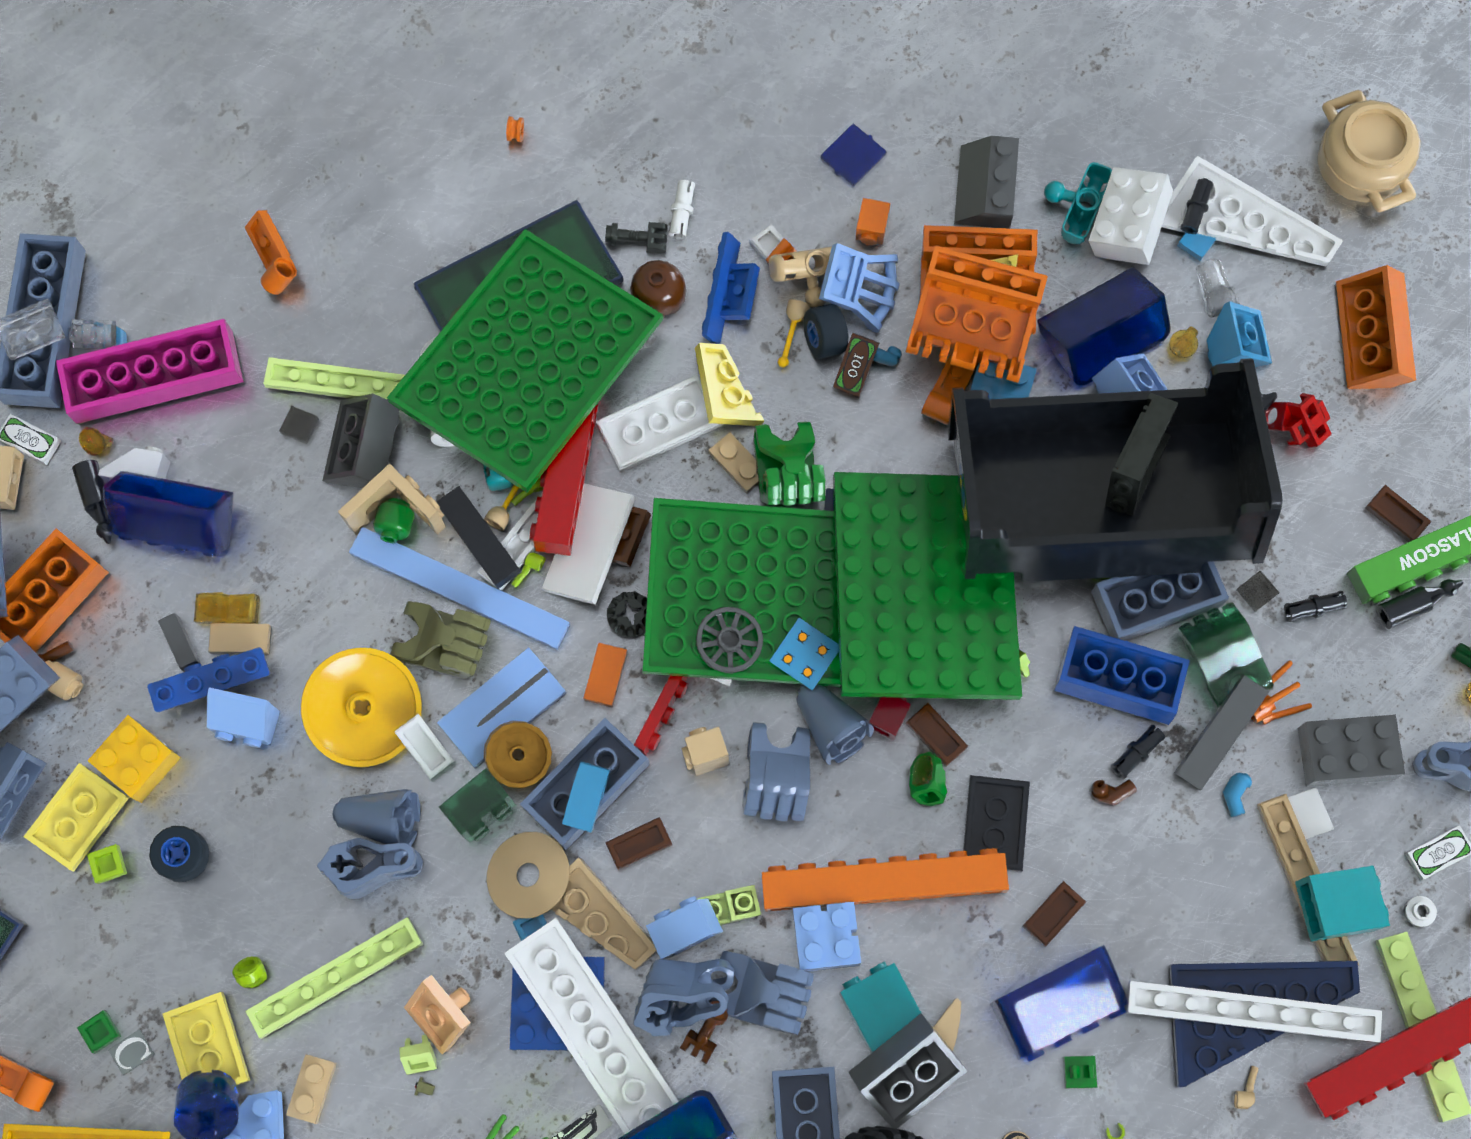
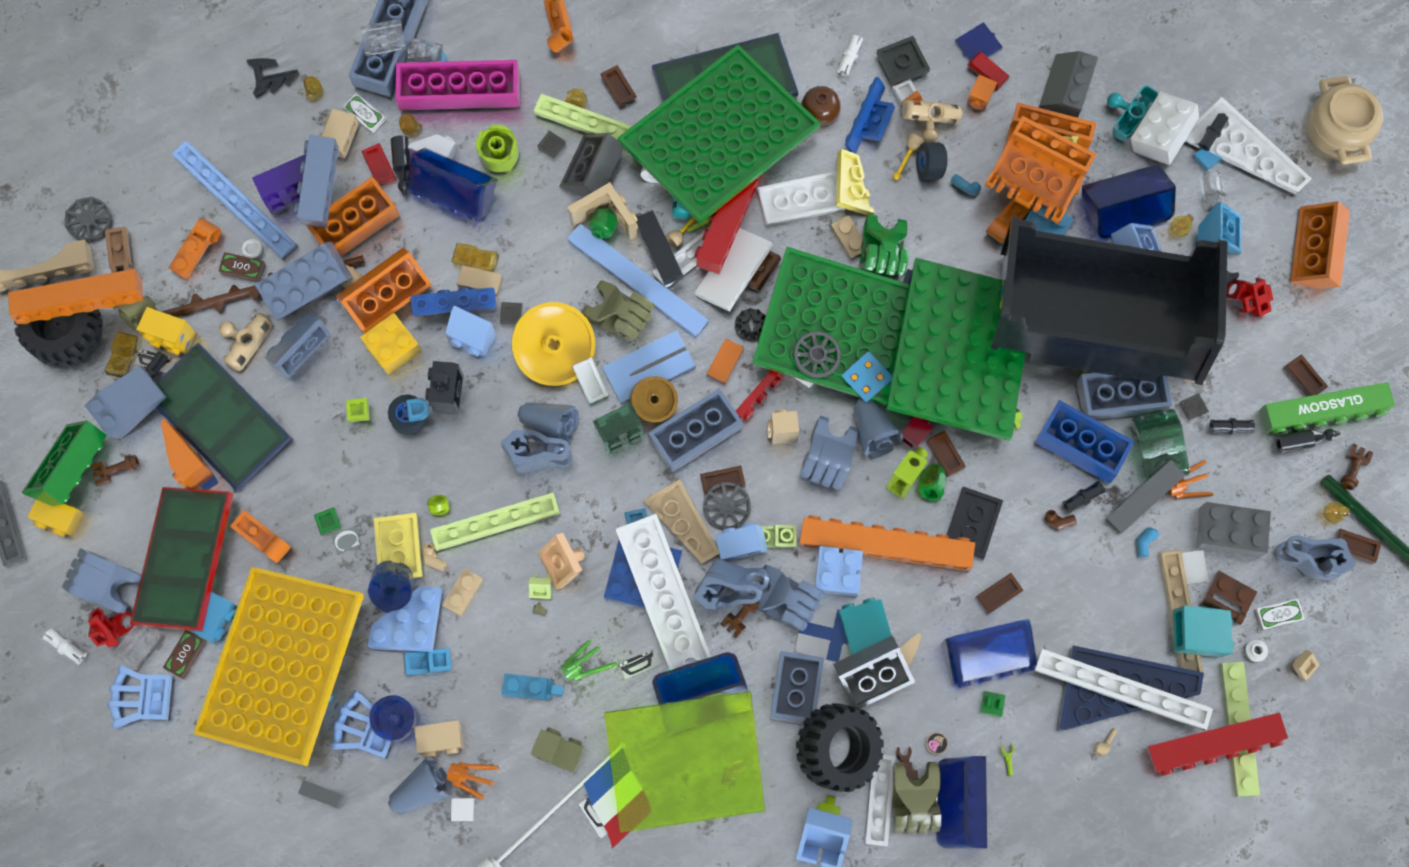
camera: 10 degrees right, 0 degrees up
light yellow plate [23,763,129,872] -> none
dark grey piece [158,613,200,672] -> none
tan sticker [487,832,570,919] -> none
lime hand [511,552,546,588] -> none
dark azure slope [562,761,610,832] -> none
pearl dark grey hinge [605,222,668,253] -> none
light blue plate [819,243,900,333] -> none
reddish brown tile [833,333,880,397] -> none
pearl dark grey door [1105,393,1178,516] -> none
none -> orange brick [336,248,432,334]
none -> red tile [361,143,397,187]
none -> dark azure tile [406,398,430,422]
none -> tan arm [422,543,447,572]
none -> black hinge [425,361,464,415]
none -> lime brick [476,125,519,172]
none -> clear smoke tile [500,302,523,325]
none -> clear yellow plate [565,88,587,108]
none -> reddish brown tile [600,65,637,107]
none -> dark grey wheel [703,482,751,530]
none -> sticker [794,605,850,662]
none -> pearl dark grey plate [876,36,930,86]
none -> lime torso [886,447,928,499]
none -> red tile [967,51,1010,90]
none -> reddish brown plate [1201,571,1257,625]

